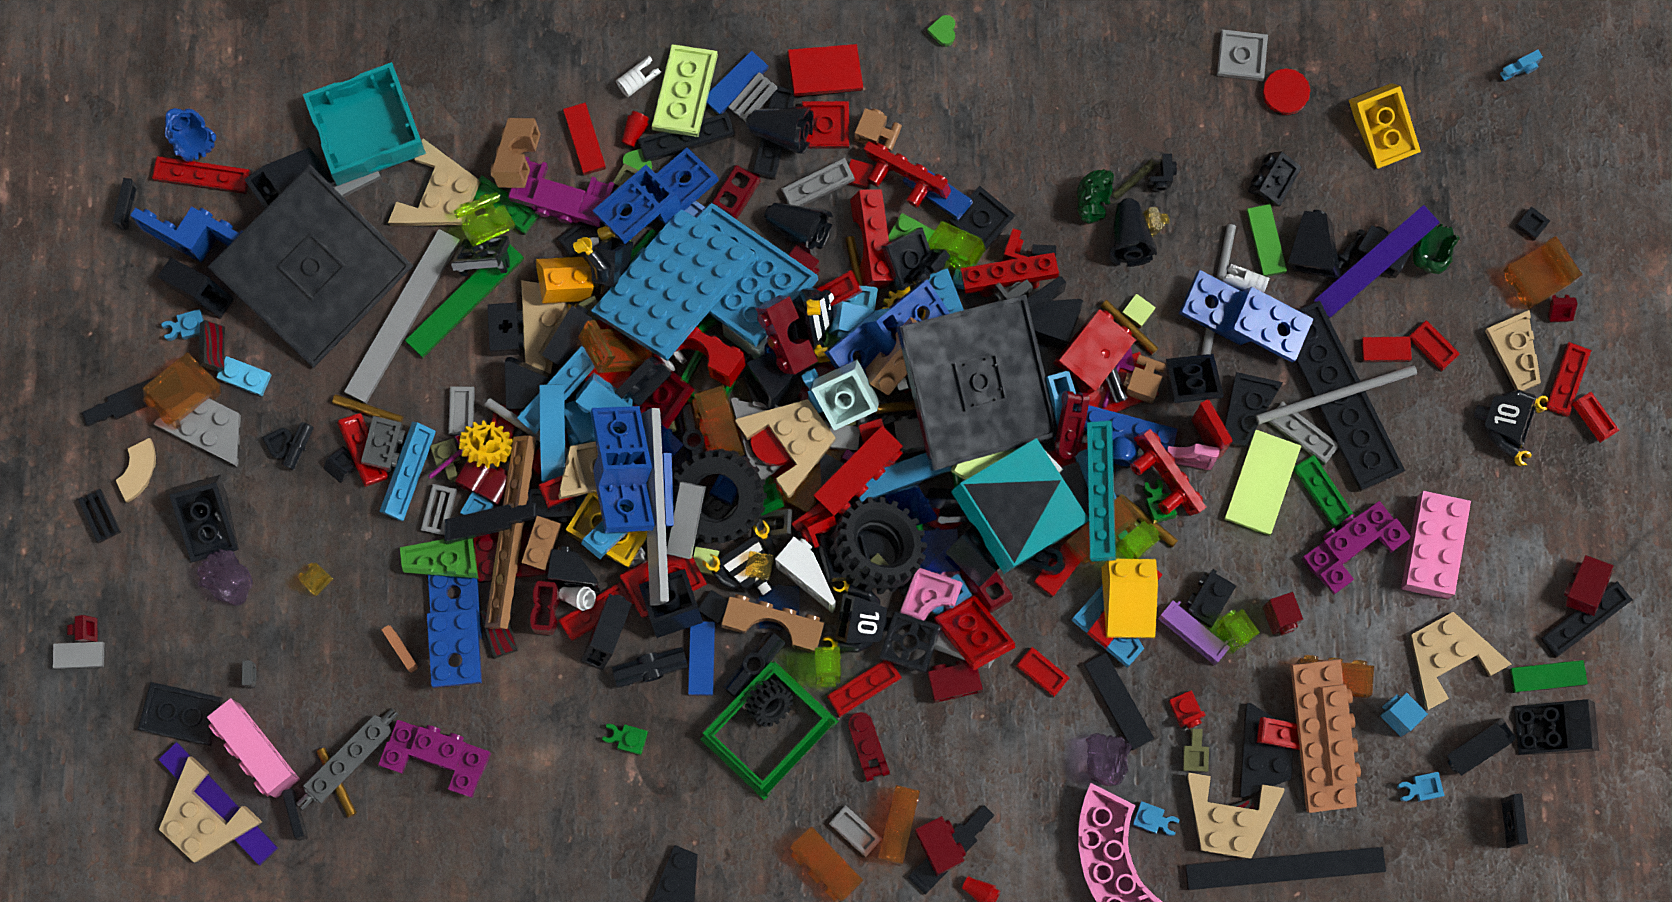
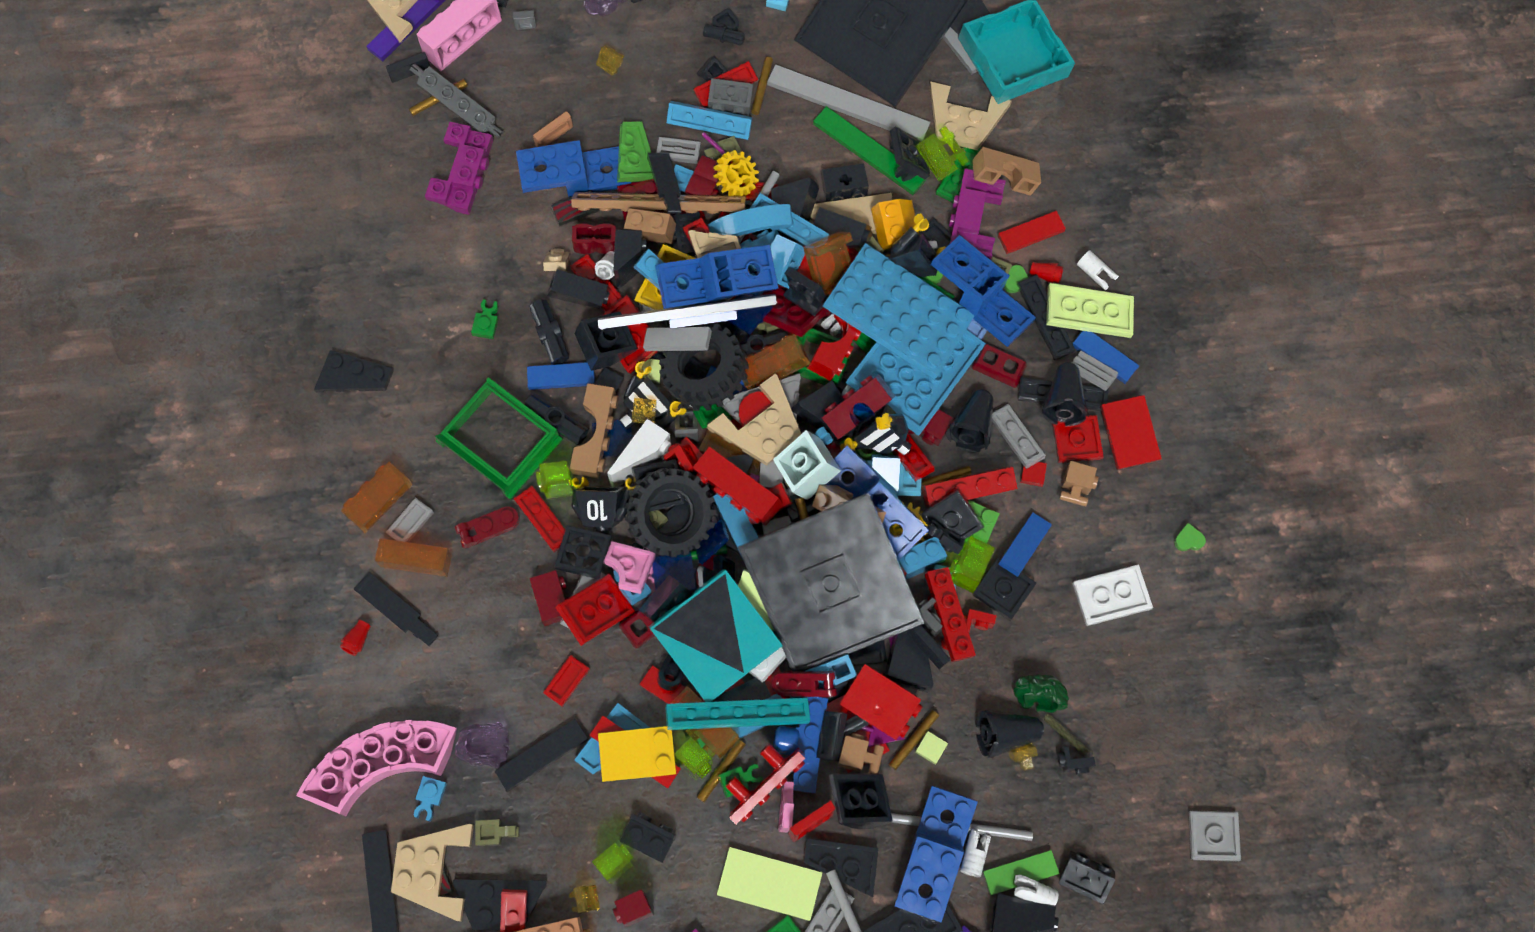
camera: 85 degrees right, 5 degrees down
light grey tile [449,387,475,435] -> none
black tyre [745,679,793,727] -> none
red plate [864,141,951,208] -> none
dark red brick [915,816,966,876] -> none
black tile [1031,244,1057,257] -> none
medium lavender container [1158,601,1230,666] -> none
red bracket [1169,690,1206,729] -> none
red tile [1263,68,1310,115] -> none
none -> tan plate [543,249,570,271]
none -> clear yellow tile [569,885,600,913]
none -> black tile [816,711,847,761]
none -> white hinge [1014,875,1059,907]
none -> white tile [1072,565,1153,626]

